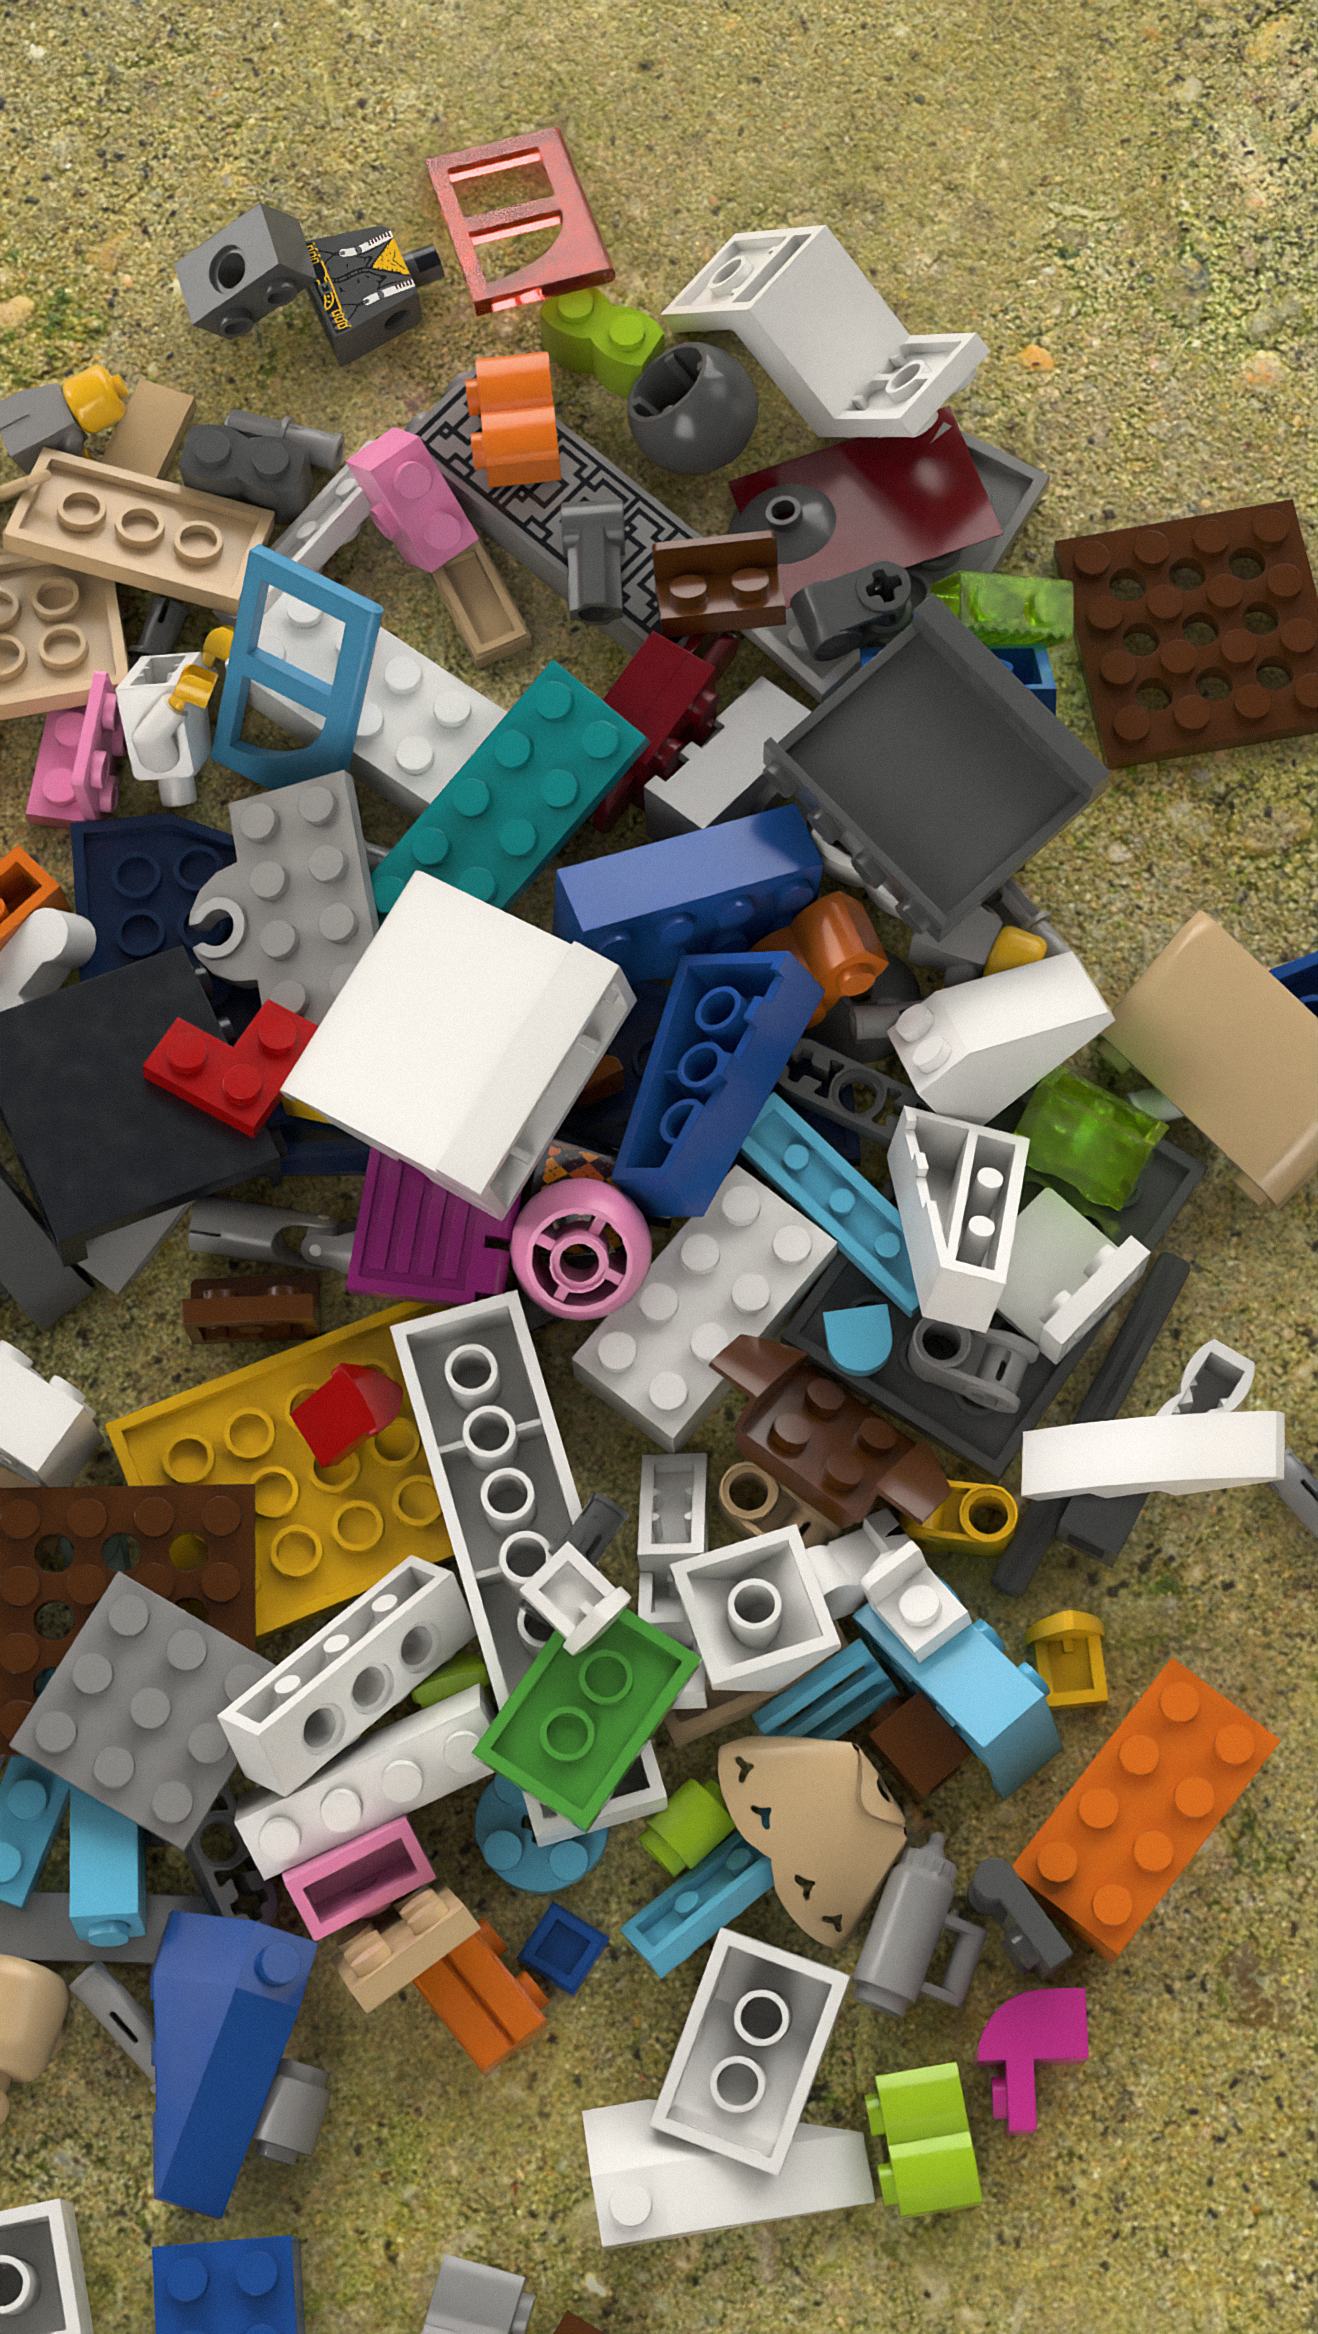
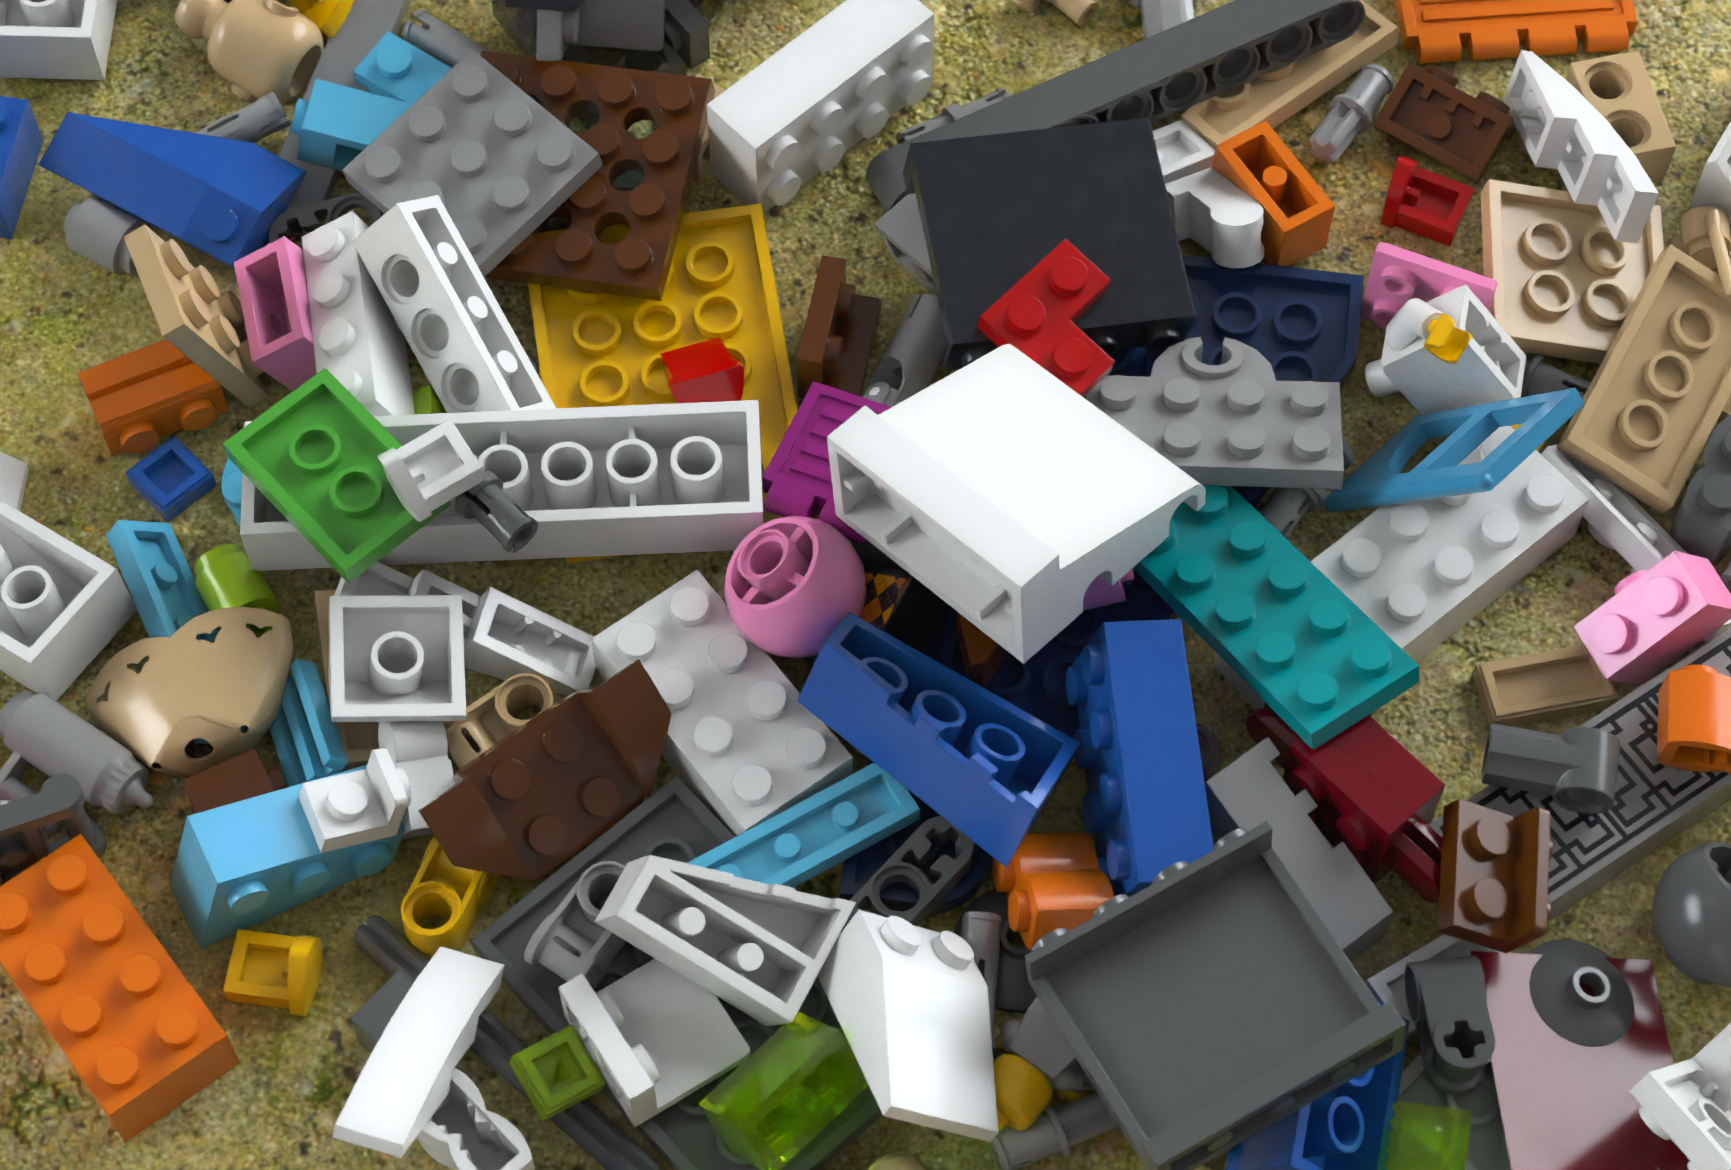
camera: 100 degrees right, 10 degrees down
medium azure tile [822,1304,893,1377] -> none
none -> lime tile [509,1024,606,1122]

